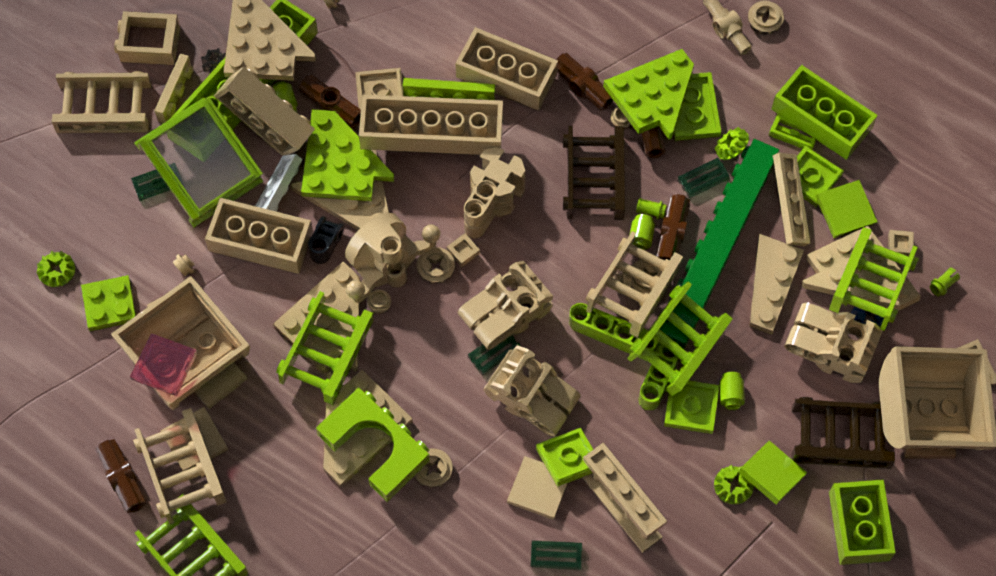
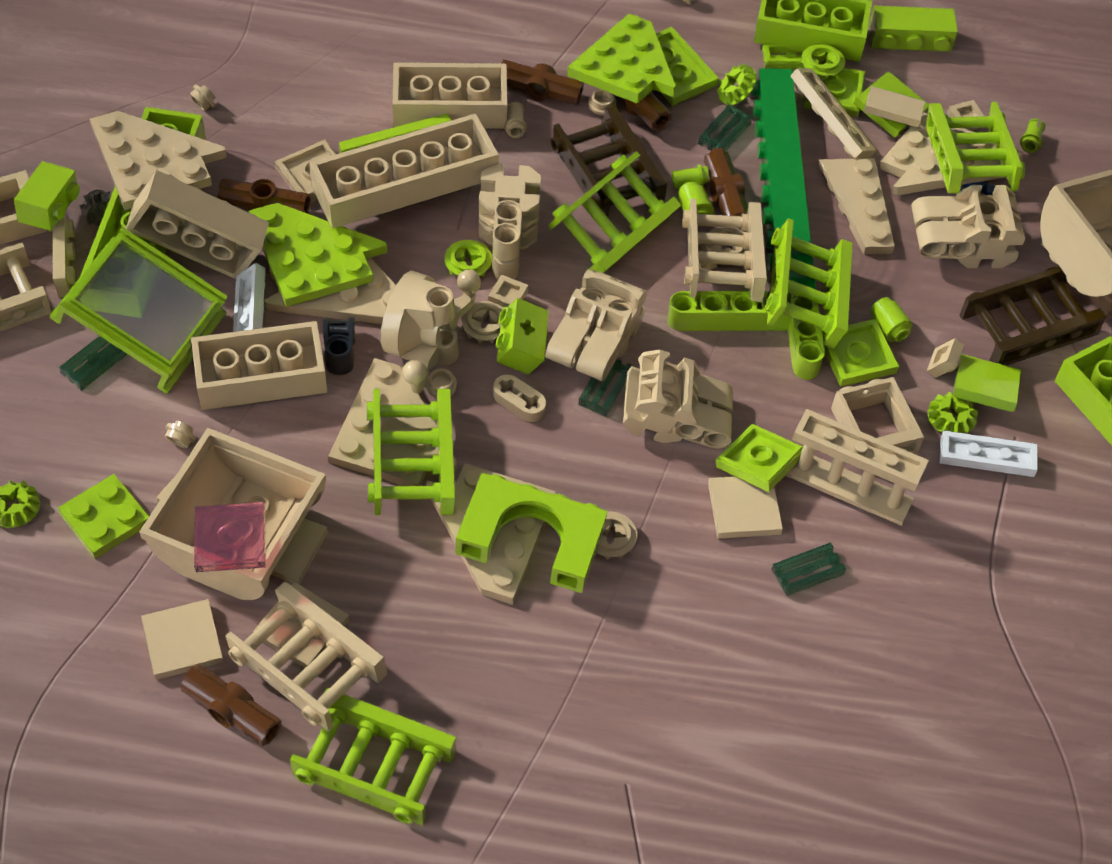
camera: 30 degrees left, 10 degrees down
none -> lime brick [14,161,80,231]
none -> tan tile [141,599,224,680]
none -> lime gear [444,240,492,277]
none -> tan beam [493,375,546,422]
none -> lime brick [496,298,549,375]
none -> tan pin [505,102,527,138]
none -> lime fence [547,151,681,273]
none -> lime gear [800,44,845,80]
none -> tan window [831,377,924,455]
none -> tan tile [864,86,925,127]
none -> lime brick [869,6,958,51]
none -> tan plate [927,338,964,378]
none -> white plate [940,431,1037,477]

